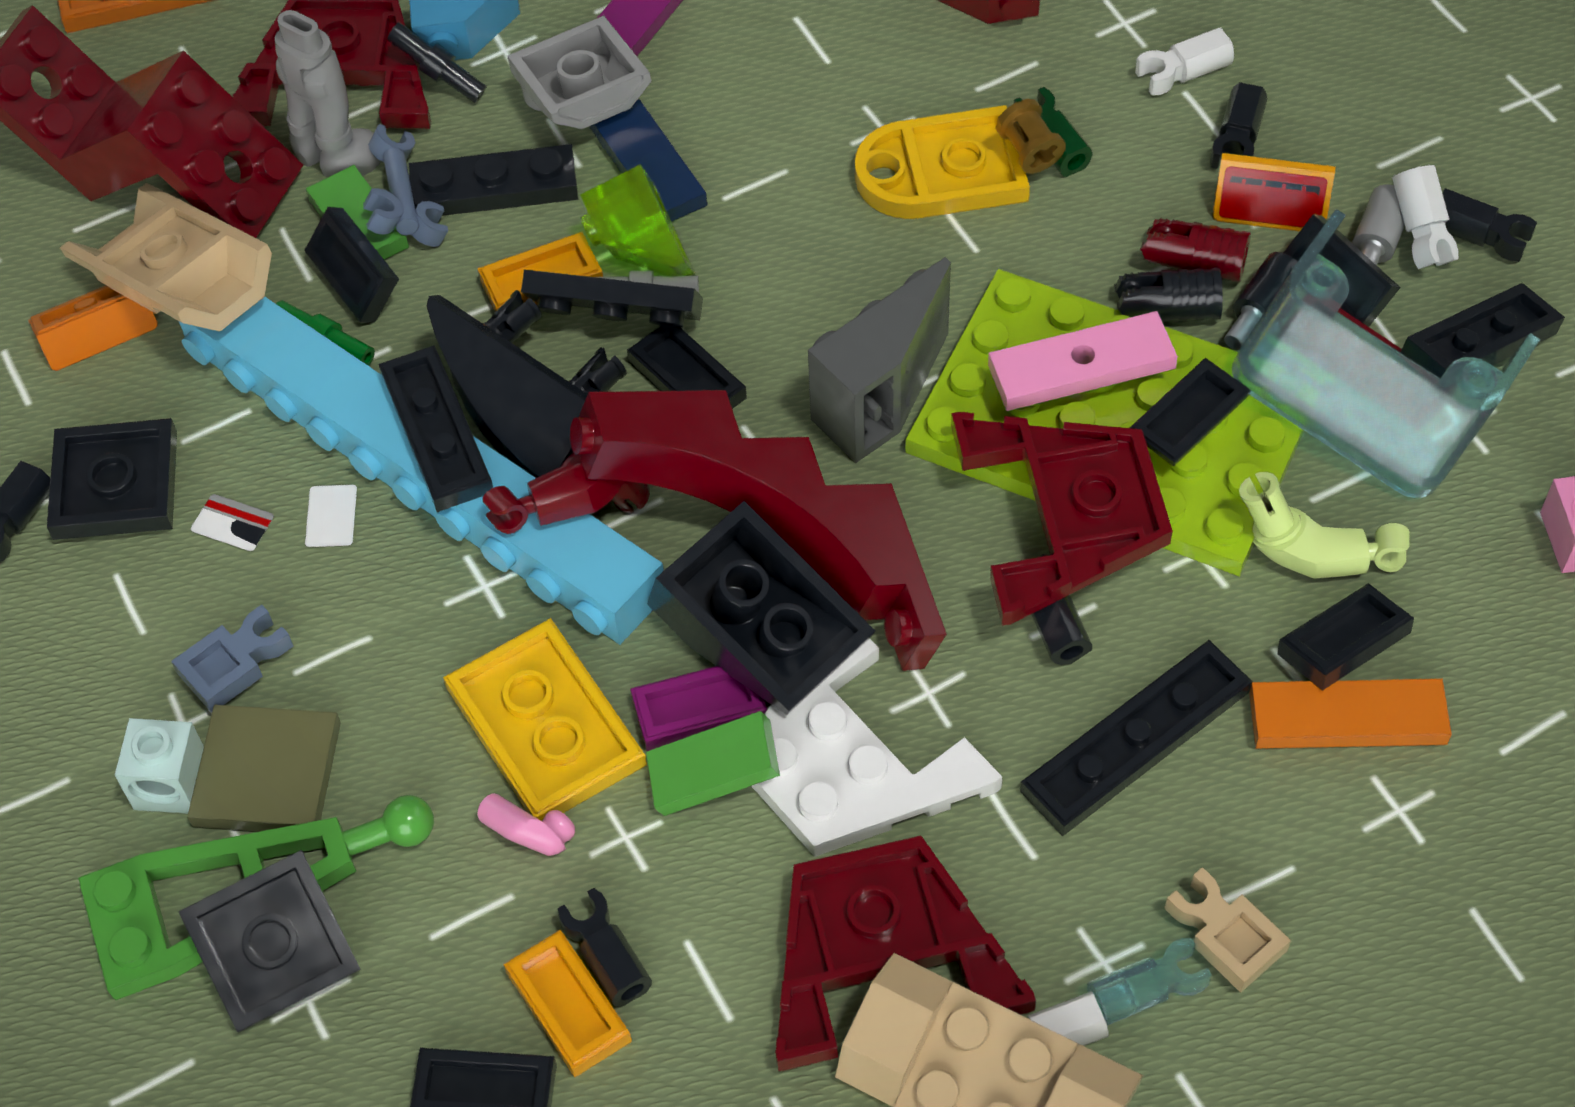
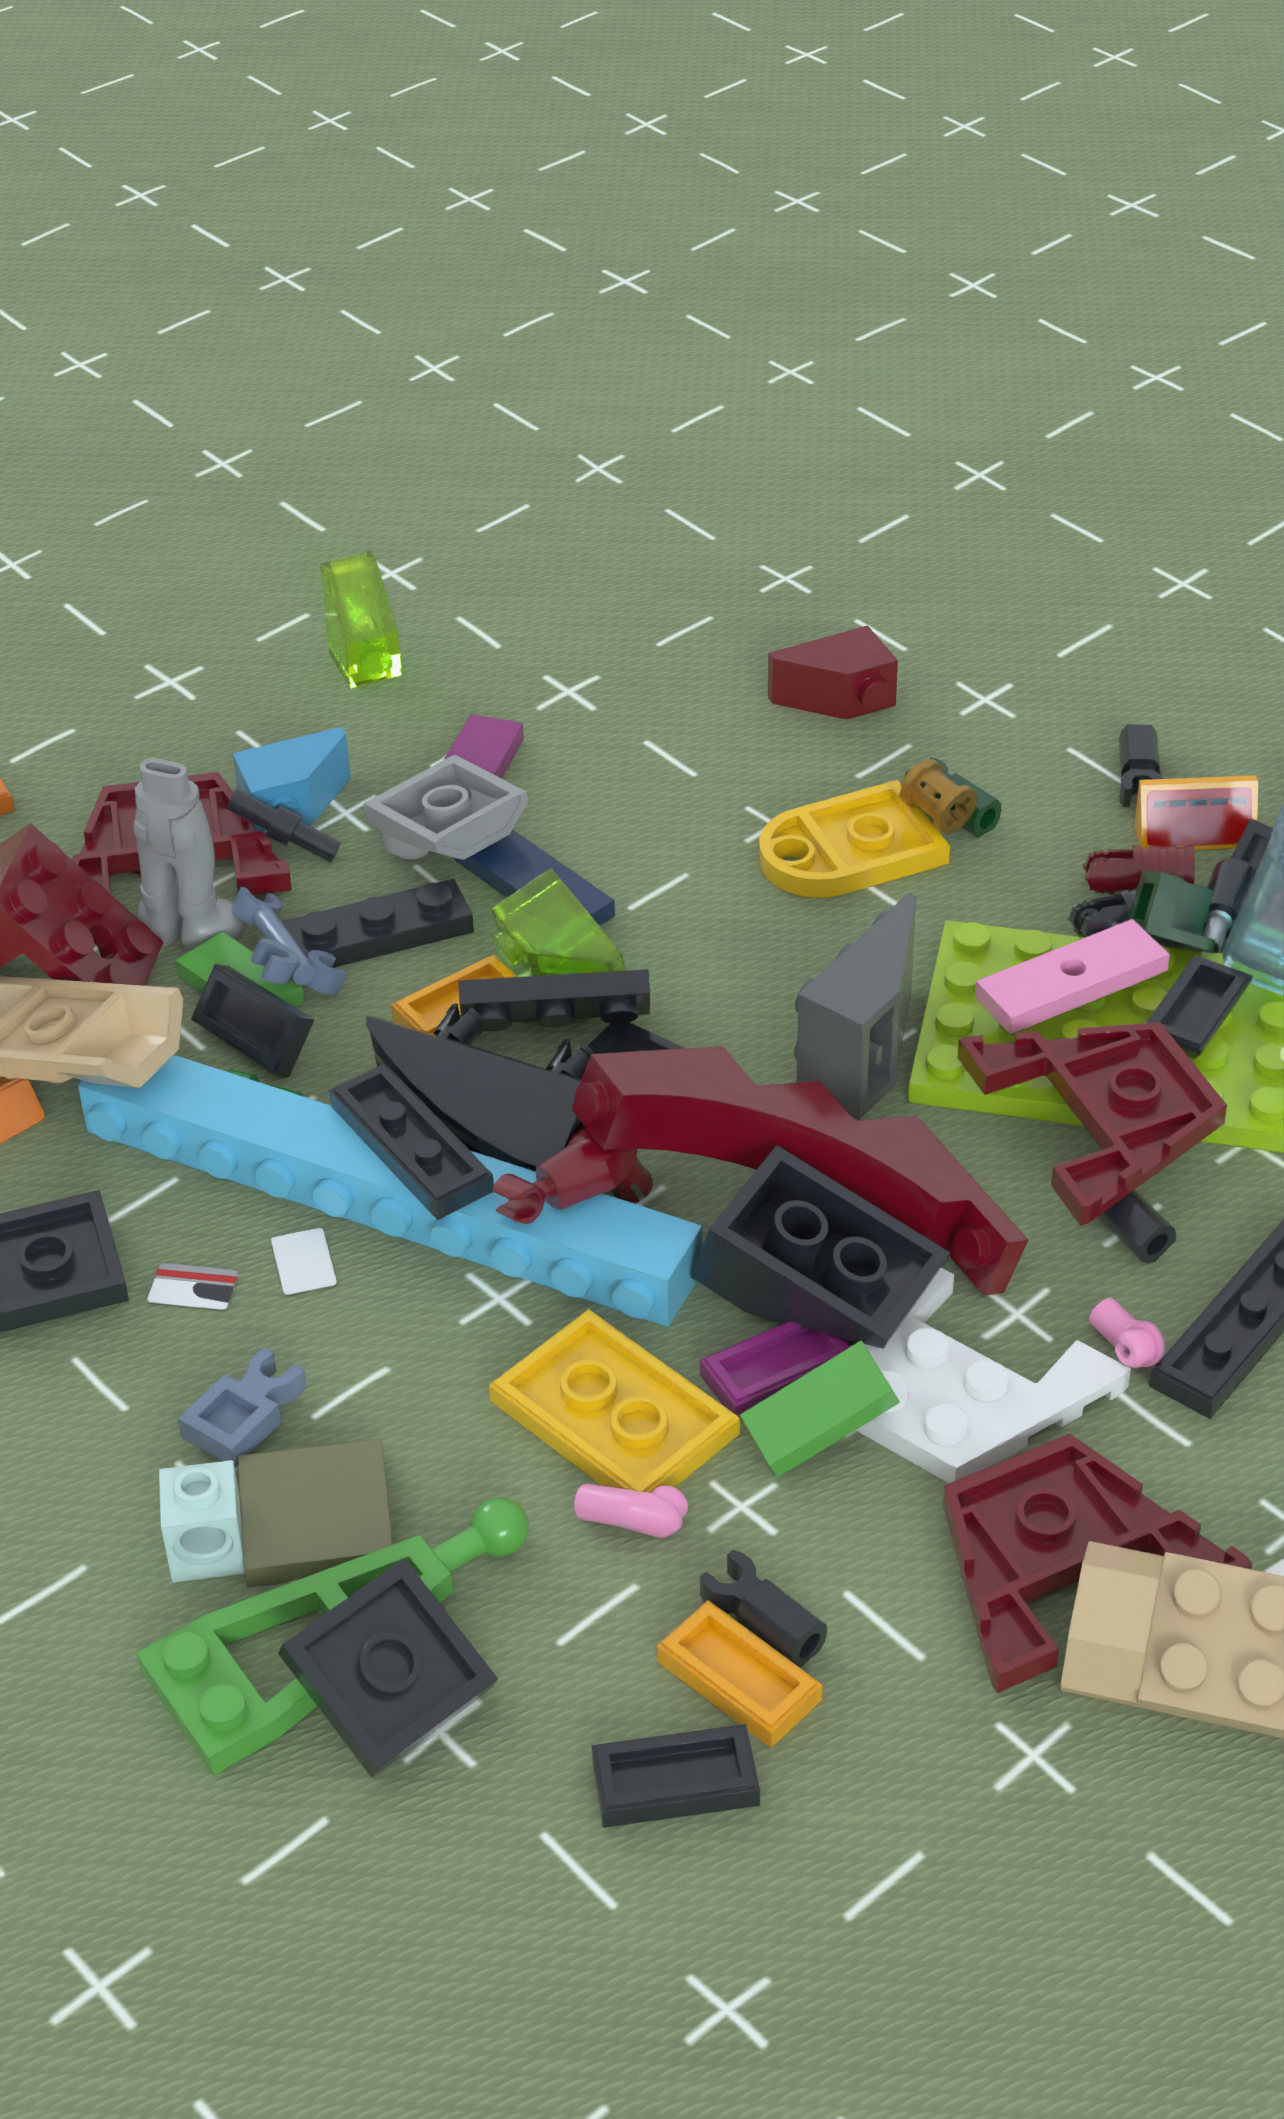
camera: 15 degrees left, 15 degrees down
white bar [1135,27,1234,96] -> none
none -> bright pink arm [1089,1298,1165,1368]
none -> dark green panel [1128,870,1215,952]

